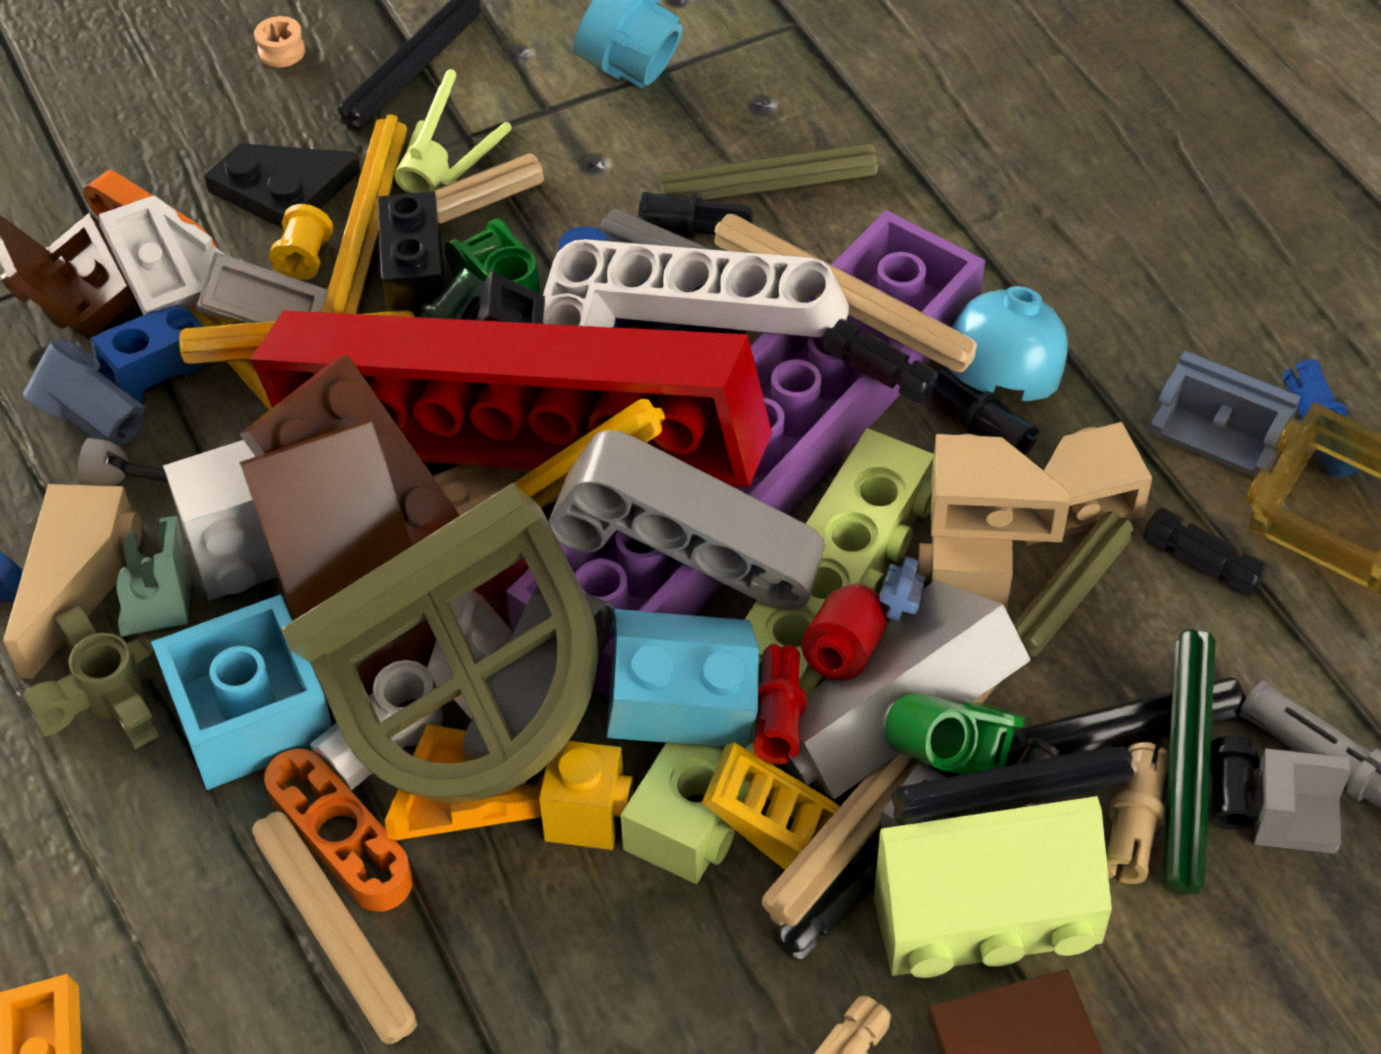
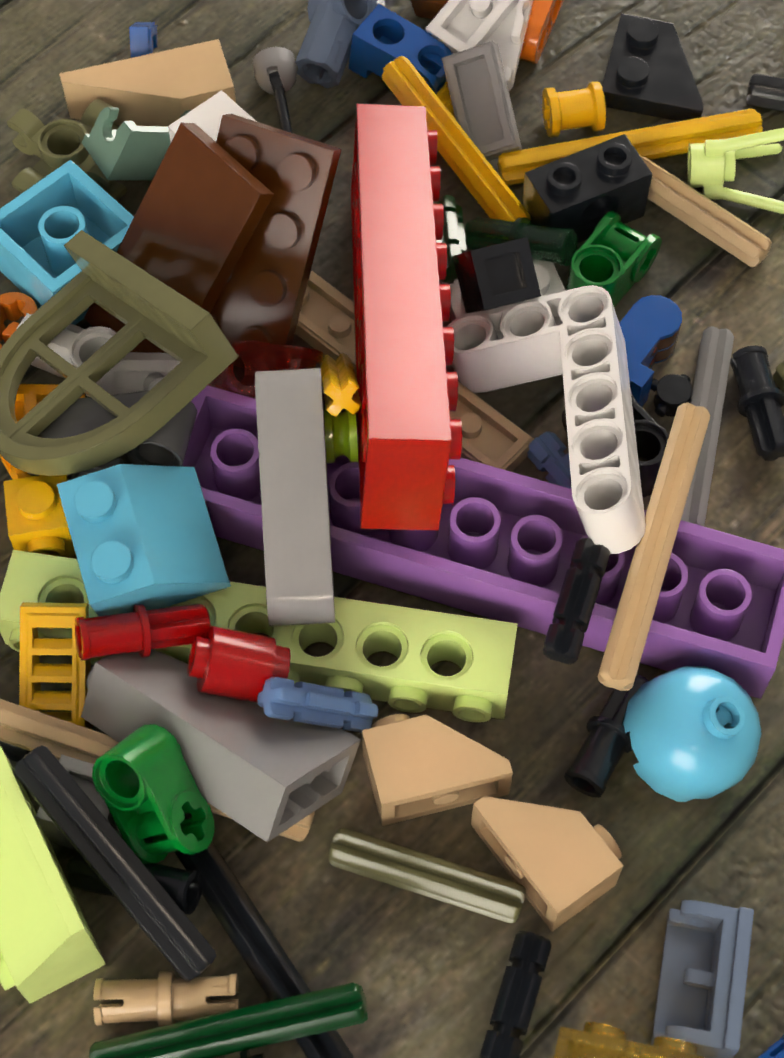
camera: 70 degrees right, 10 degrees up
tan slope [931,434,1070,542] -> none

